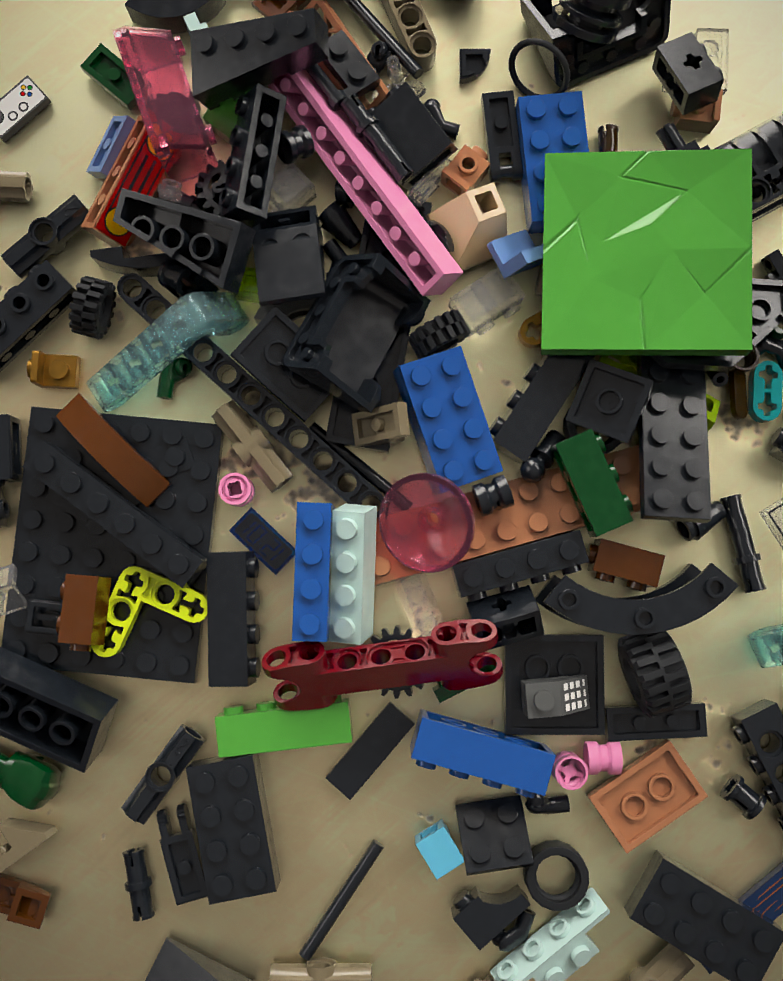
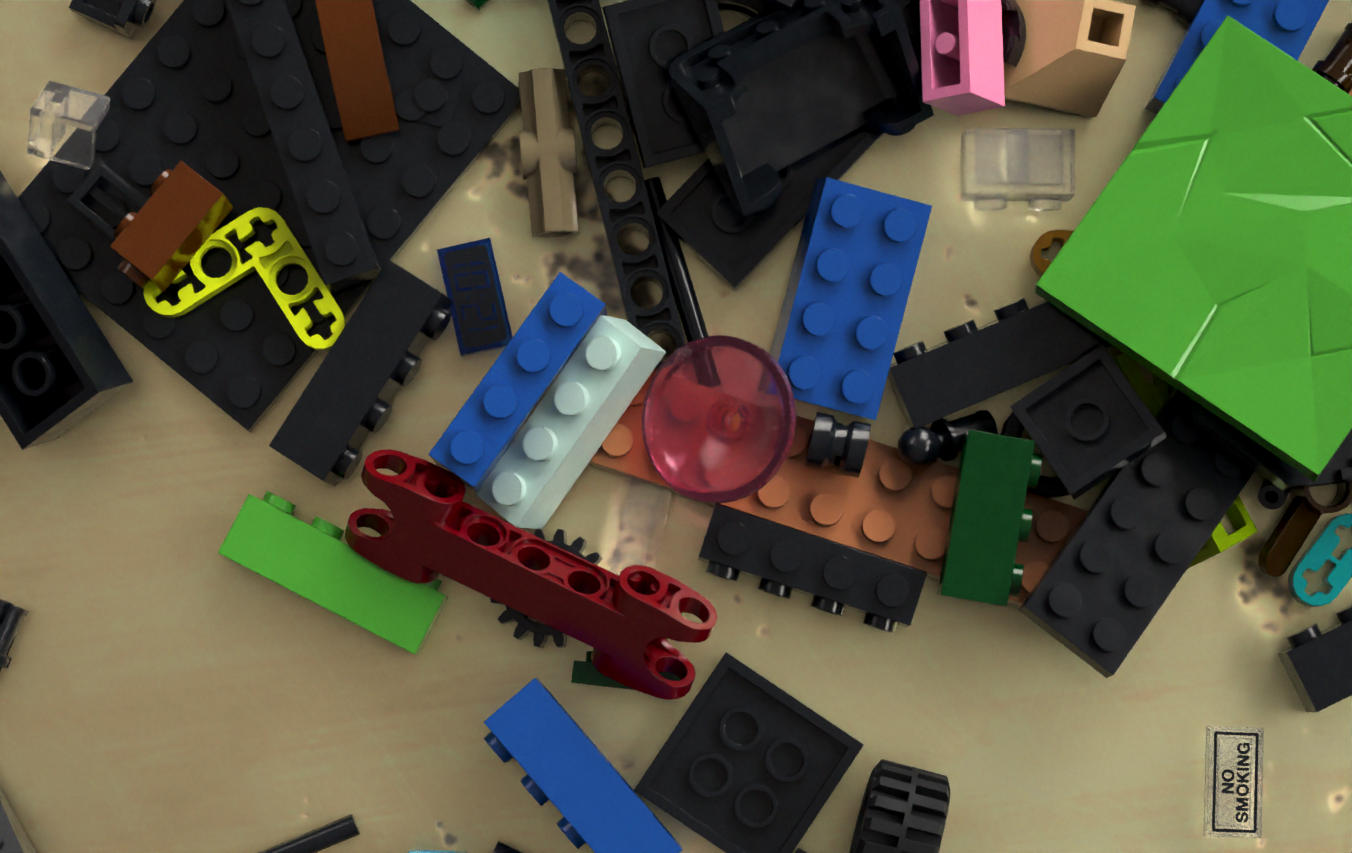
camera: 30 degrees right, 0 degrees up
black piece [121,724,205,825] -> none
black hinge [156,803,208,906] -> none
black brick [186,753,281,905] -> none
bright pink wheel [218,473,255,507] -> none
black tile [326,701,415,800] -> none
dark tan slope [351,402,410,446] -> none
black tyre [407,309,471,359] -> none
black brick [466,585,544,650] -> none
medium blue panel [487,230,543,279] -> none
dark grey slope [520,674,590,719] -> none
black fence [535,563,739,635] -> none
reddish brown brick [586,538,665,592] -> none
black cone [675,501,727,541] -> none
black pin [720,494,767,593] -> none

